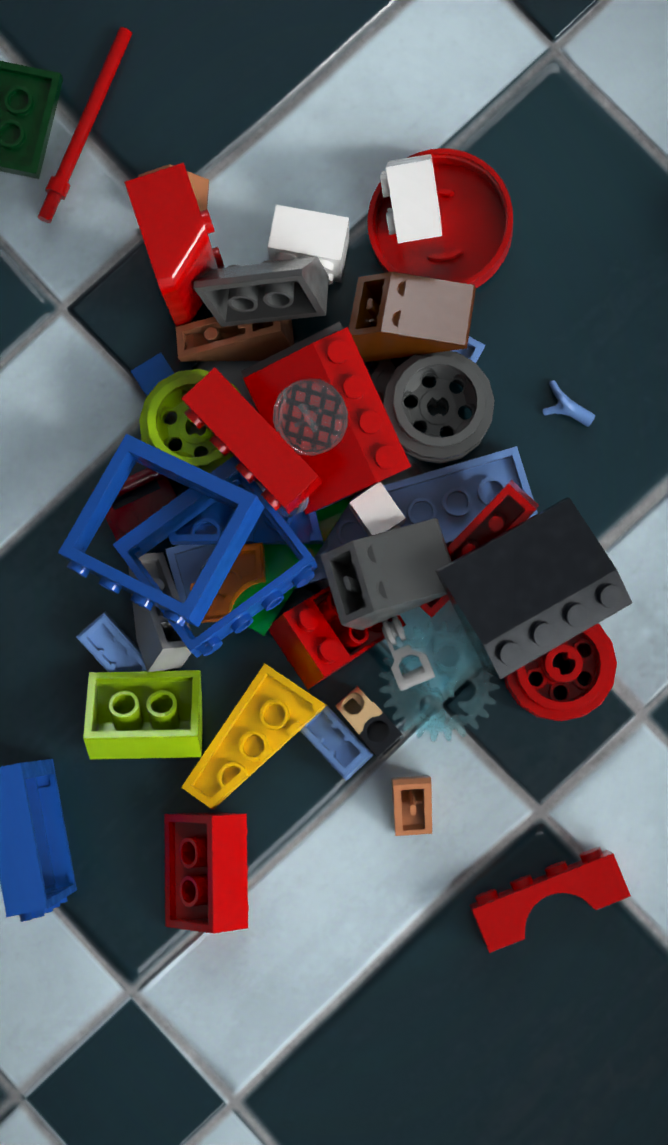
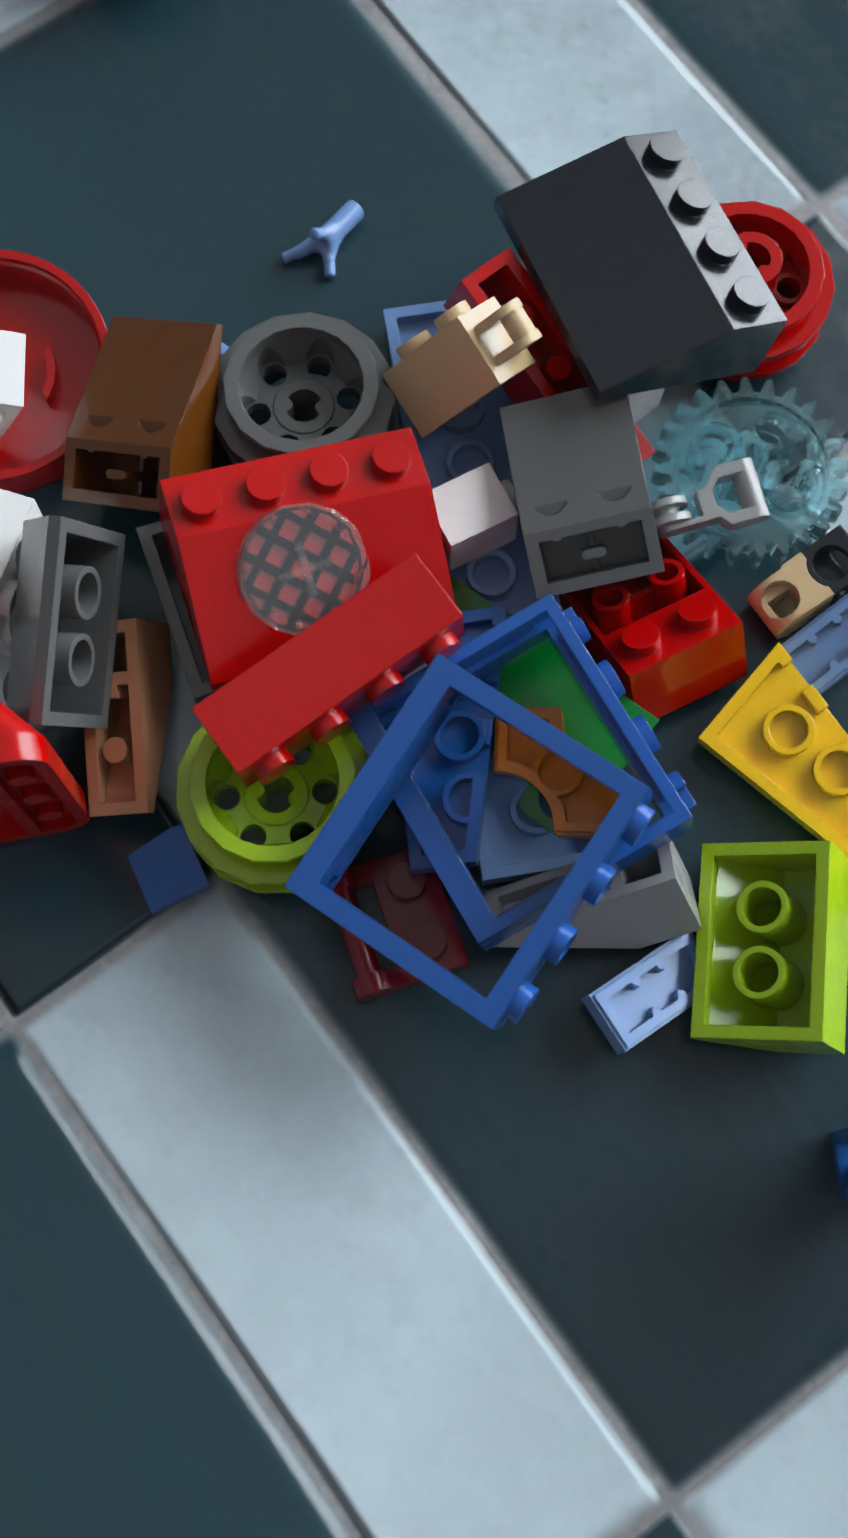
camera: 90 degrees left, 10 degrees down
none -> tan brick [382,296,543,438]

